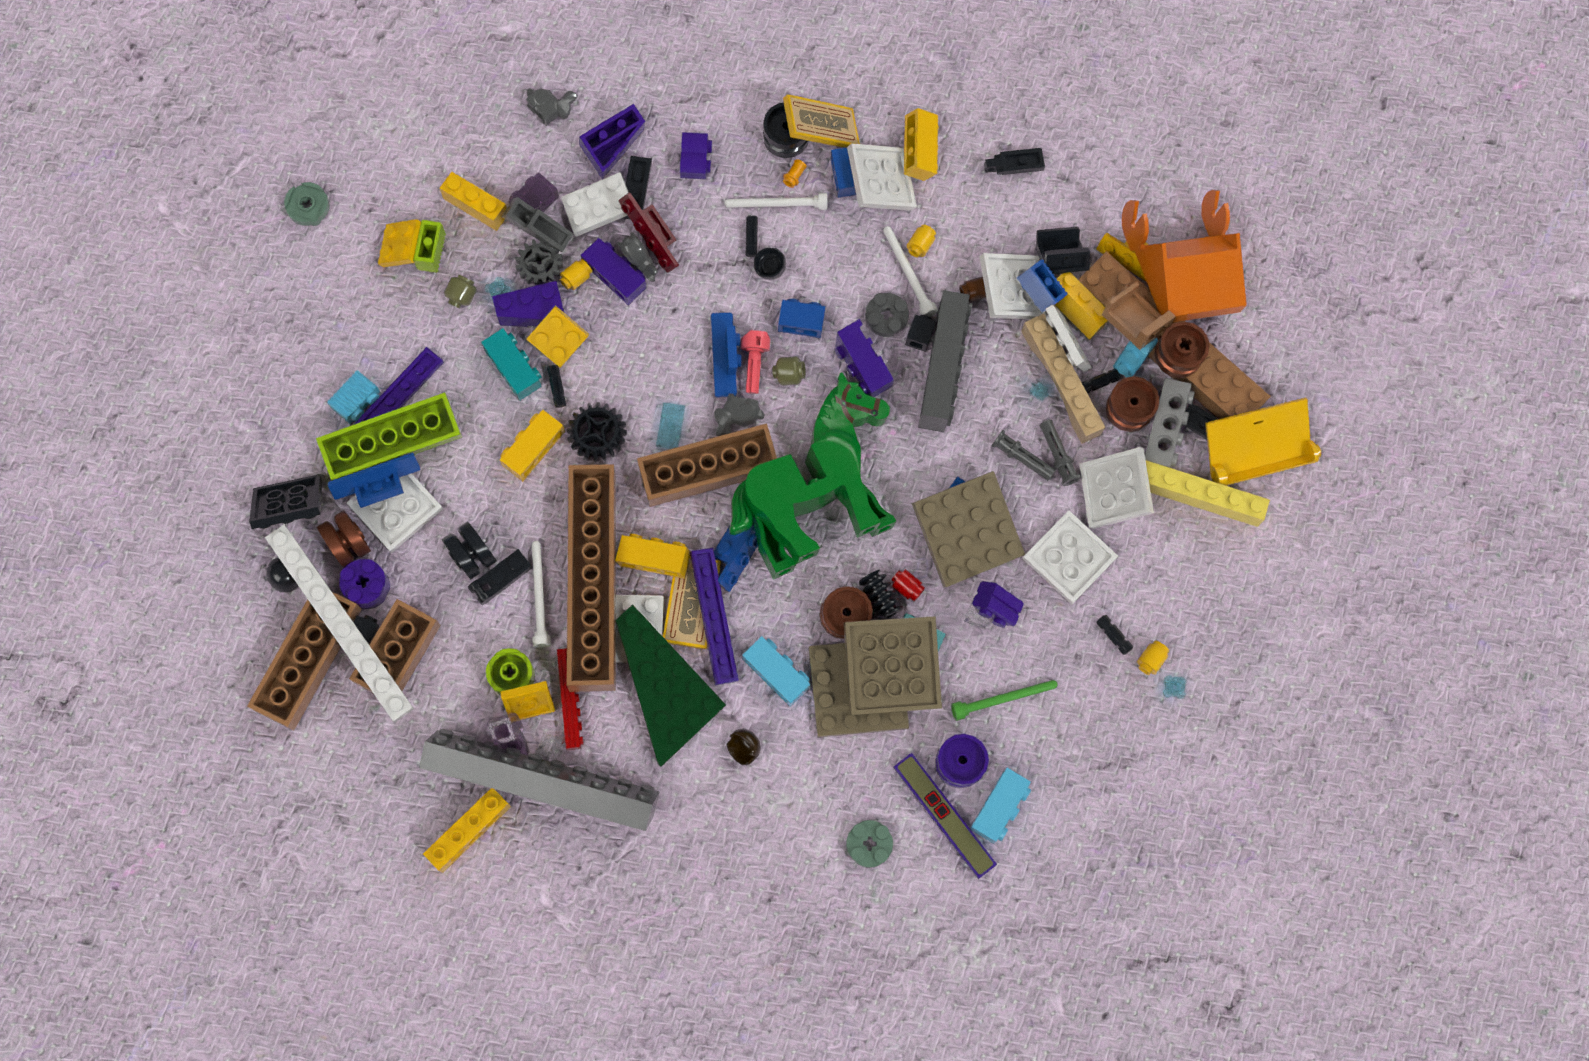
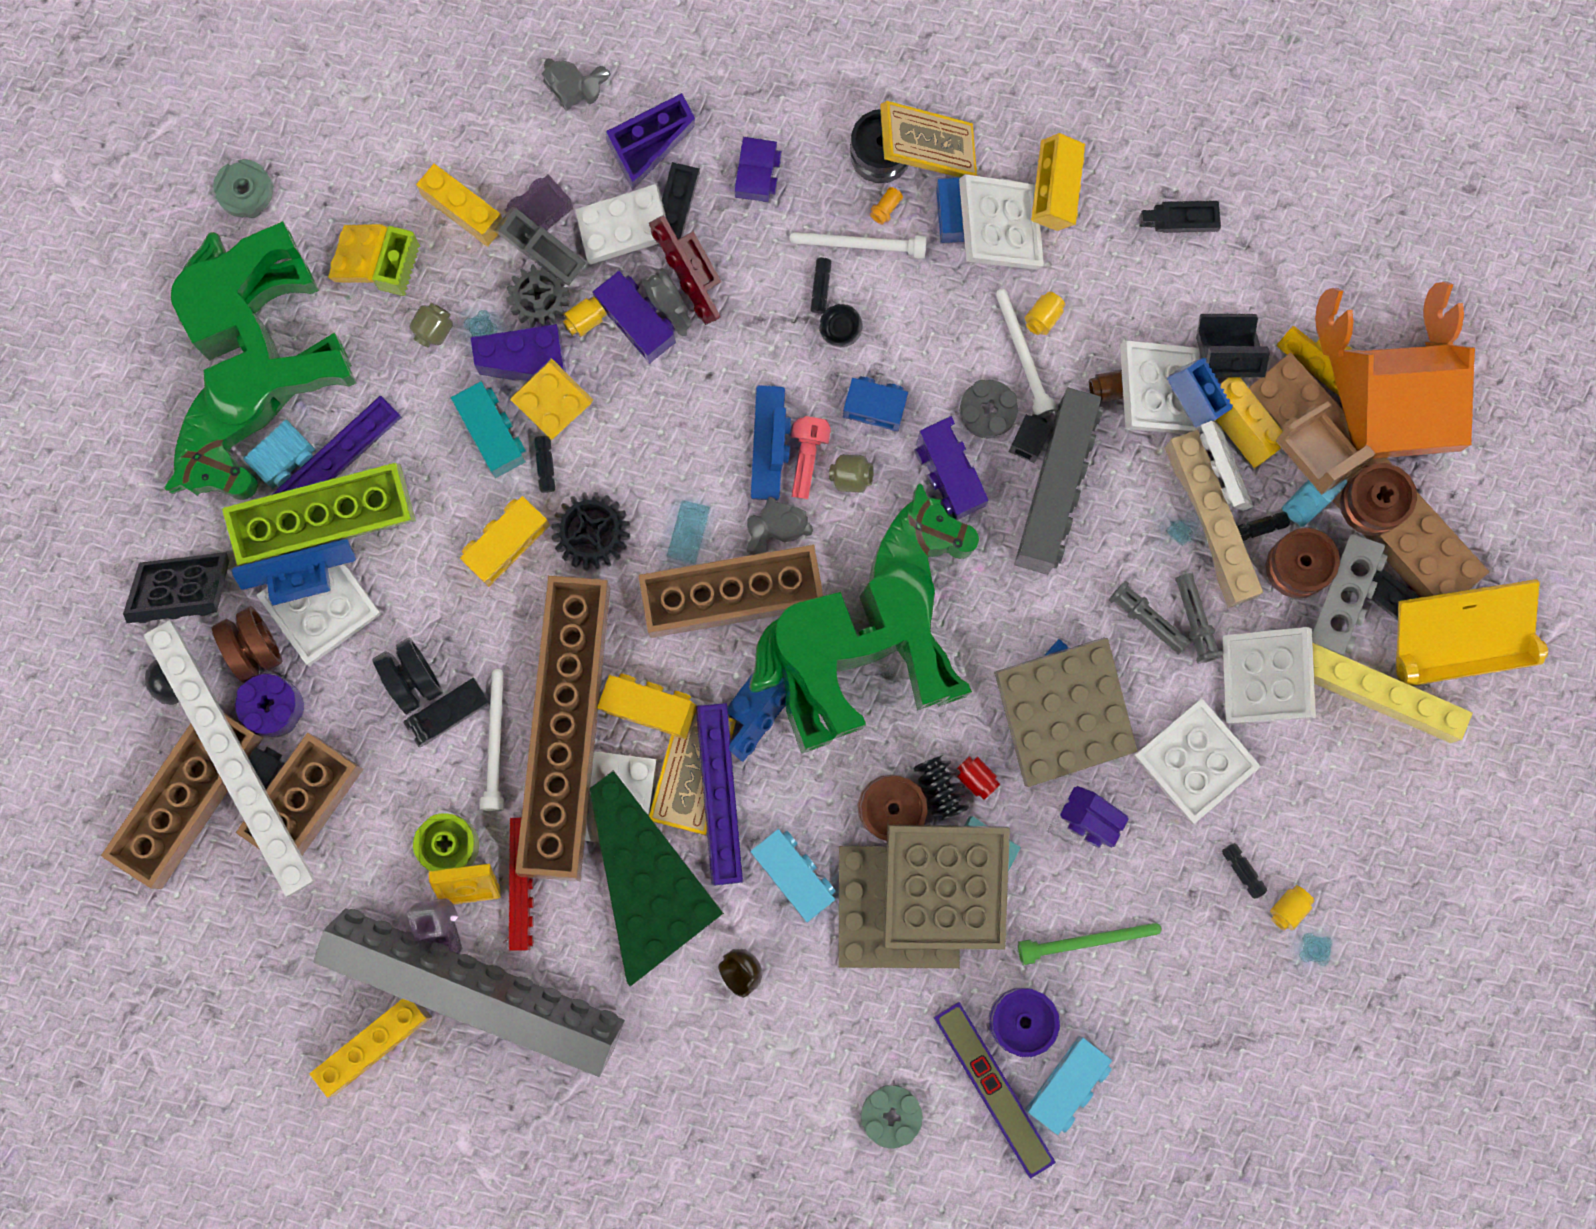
camera: 10 degrees right, 5 degrees up
none -> green animal [165,221,357,500]

